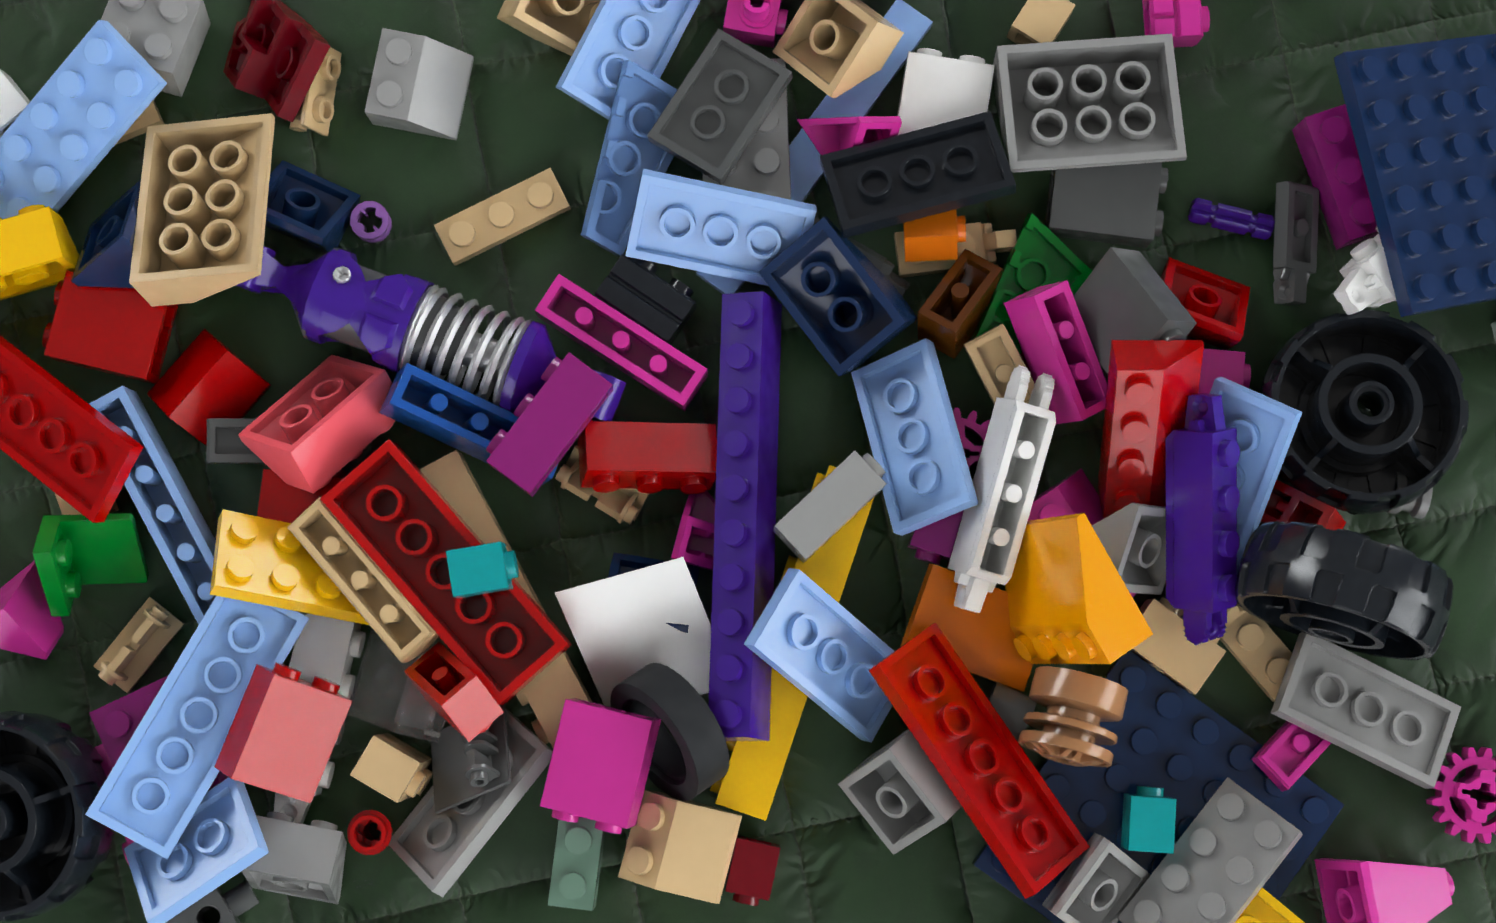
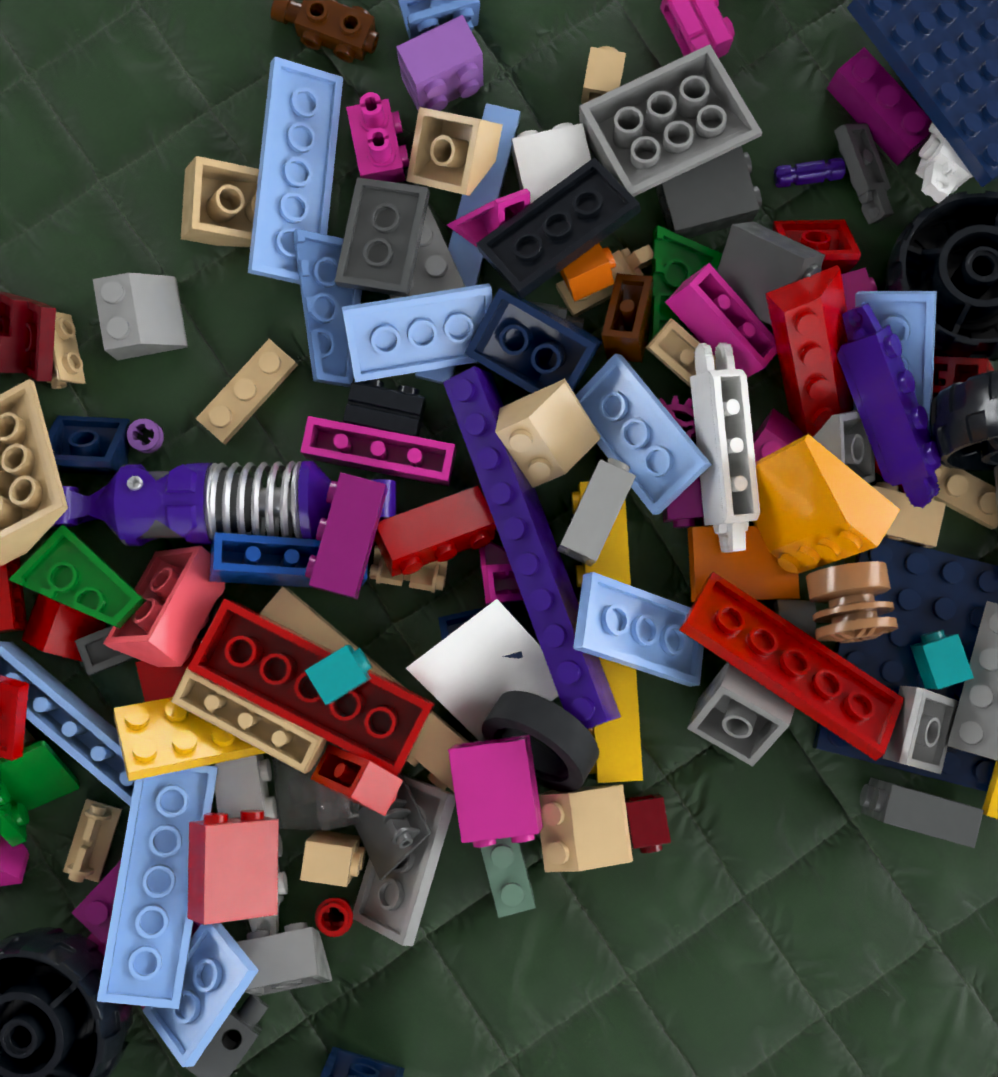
camera: 20 degrees left, 0 degrees up
none -> green wing [9,524,146,629]
none -> tan slope [495,379,600,488]

